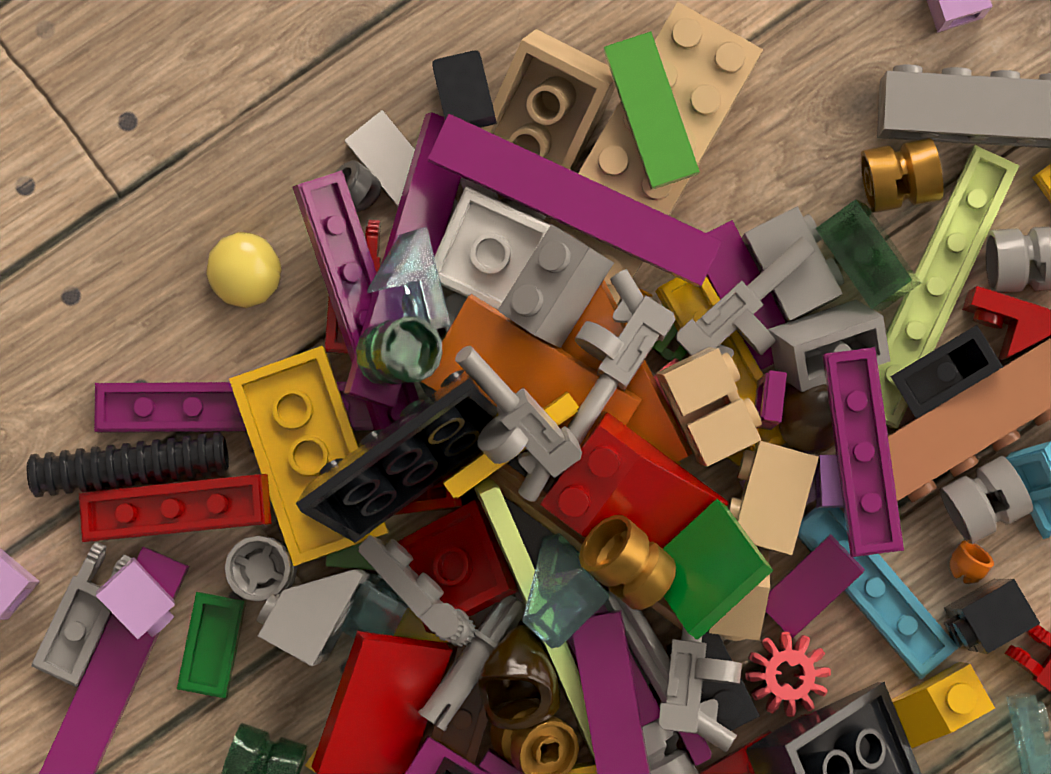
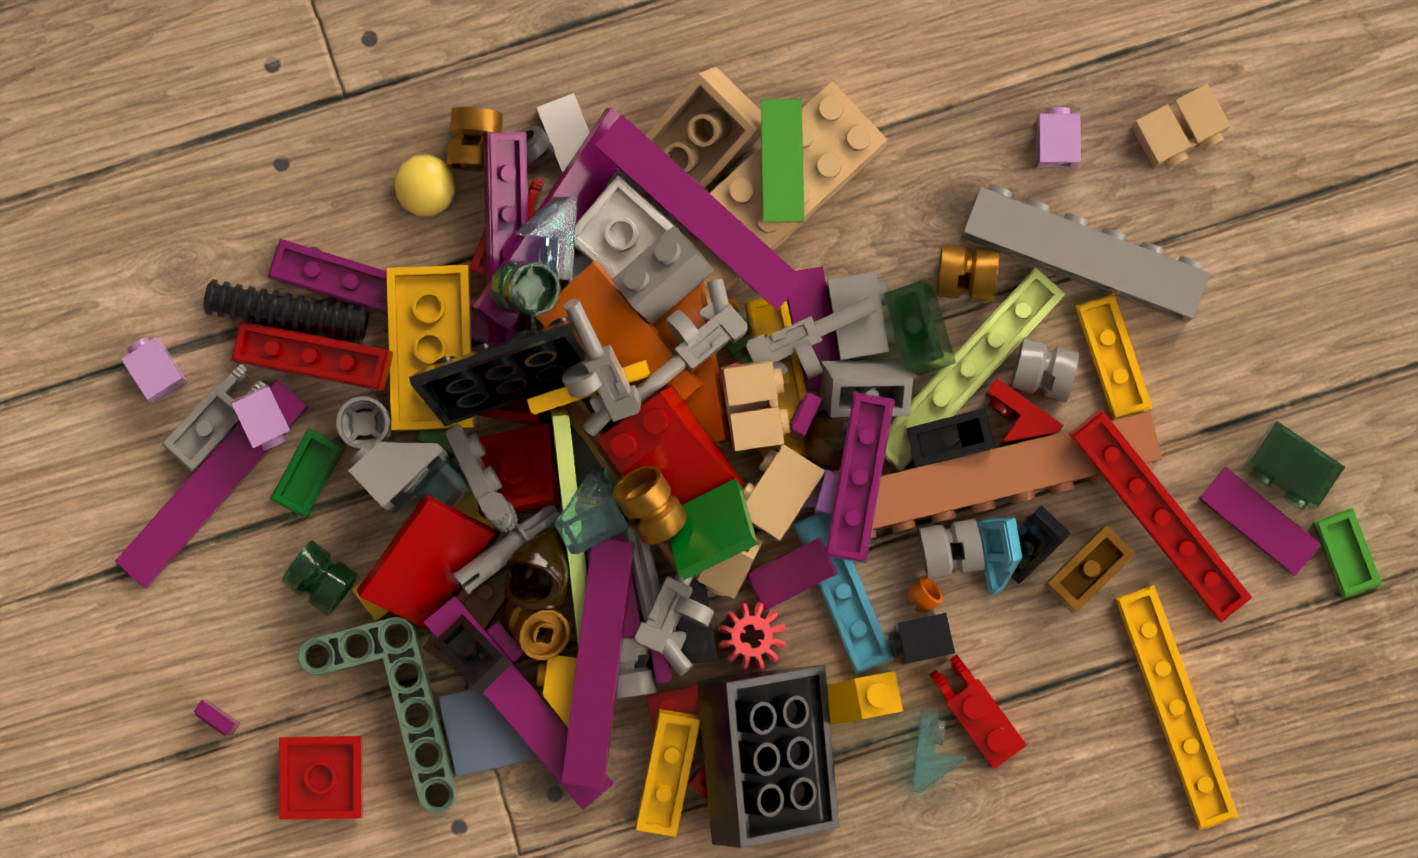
camera: 15 degrees right, 0 degrees up
black slope [432,50,497,128] -> none
none -> pearl gold wheel [446,107,503,172]

